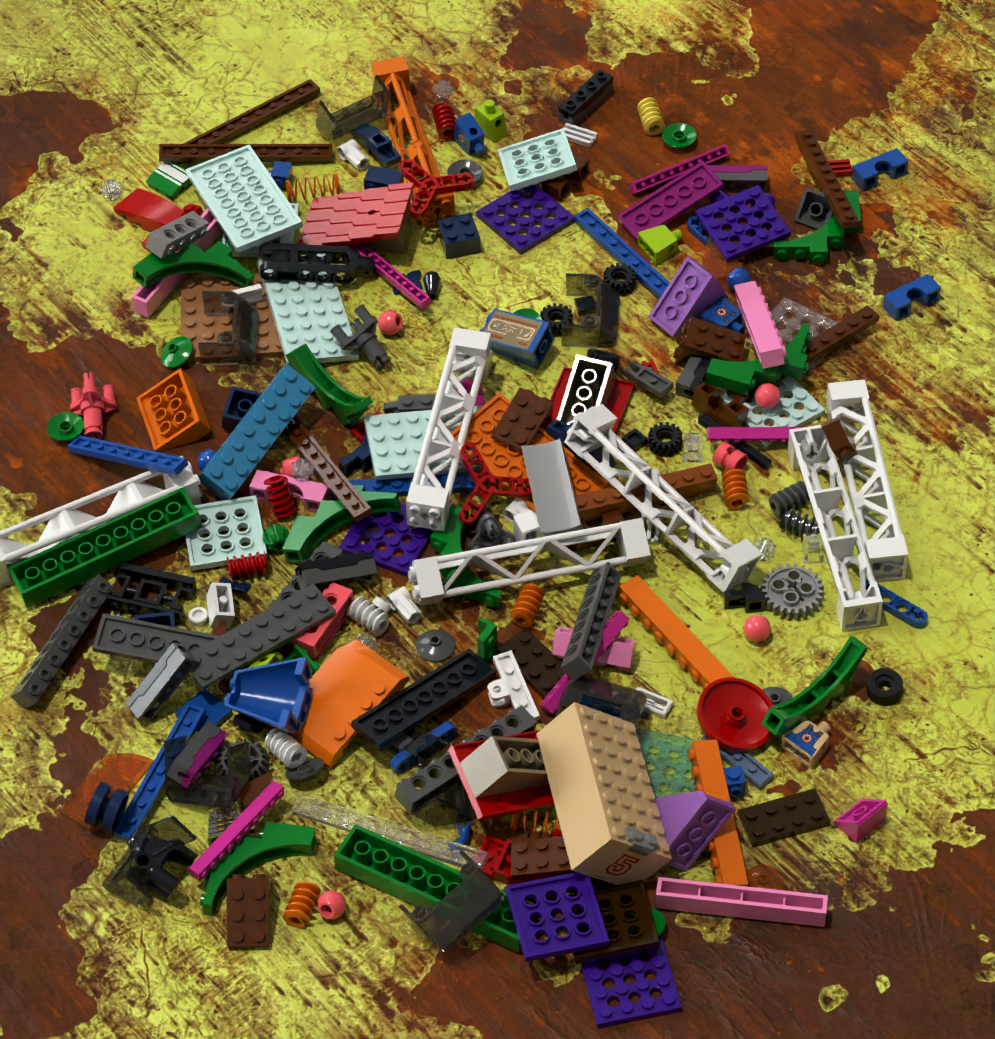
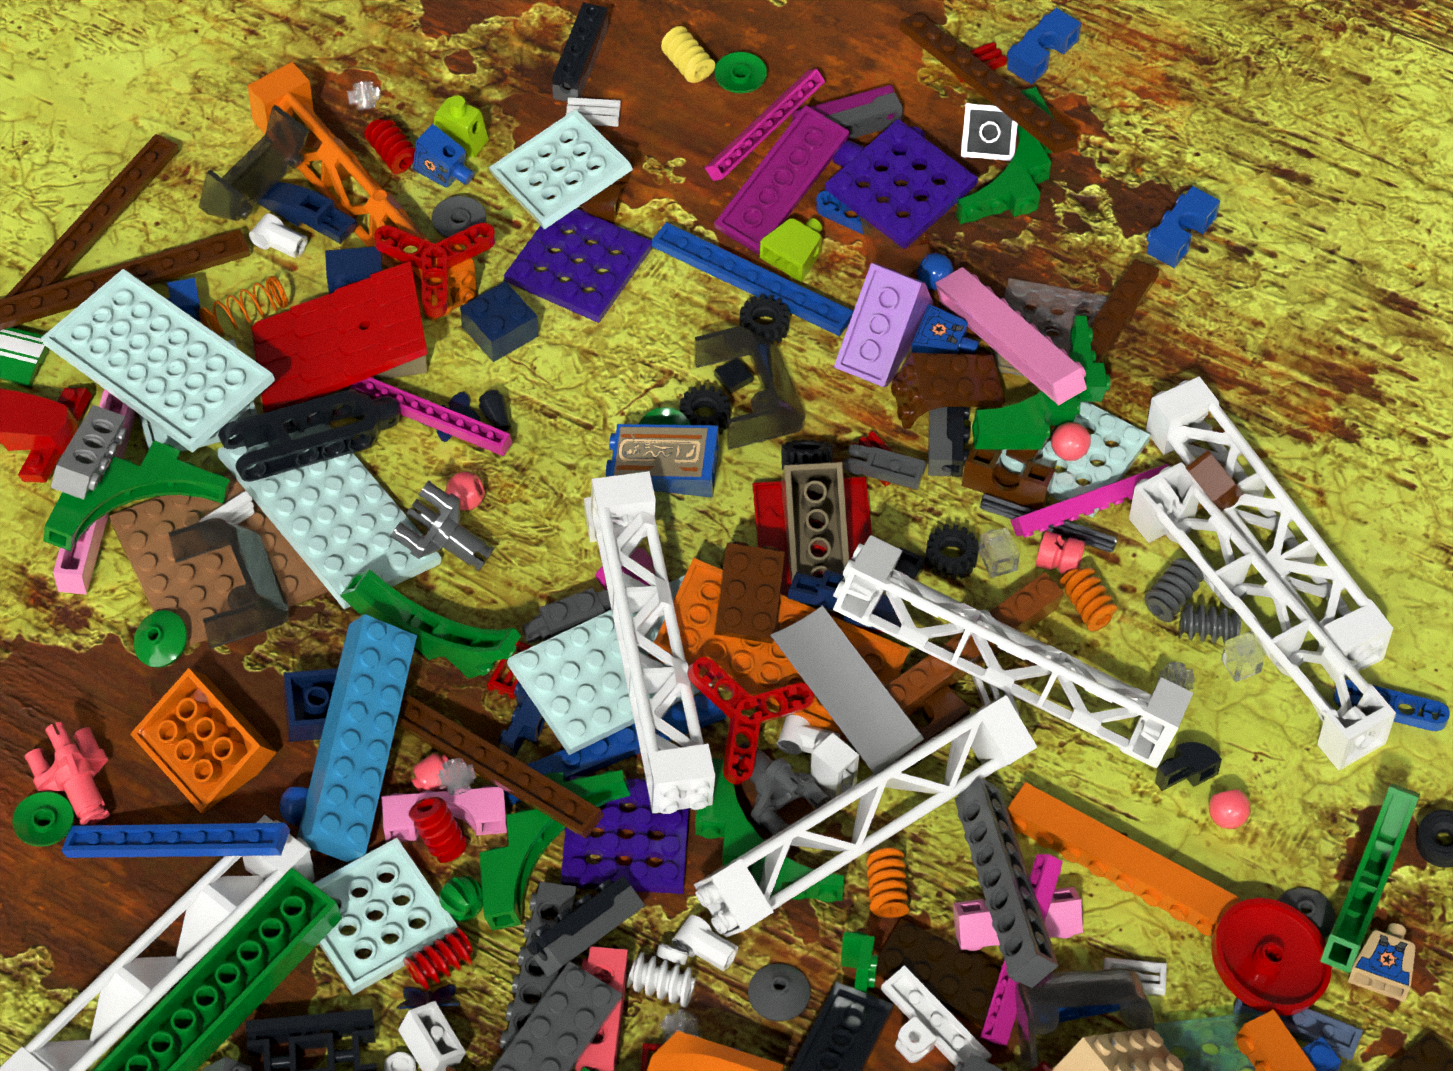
camera: 25 degrees left, 5 degrees up
light grey gear [760,563,824,619] -> none

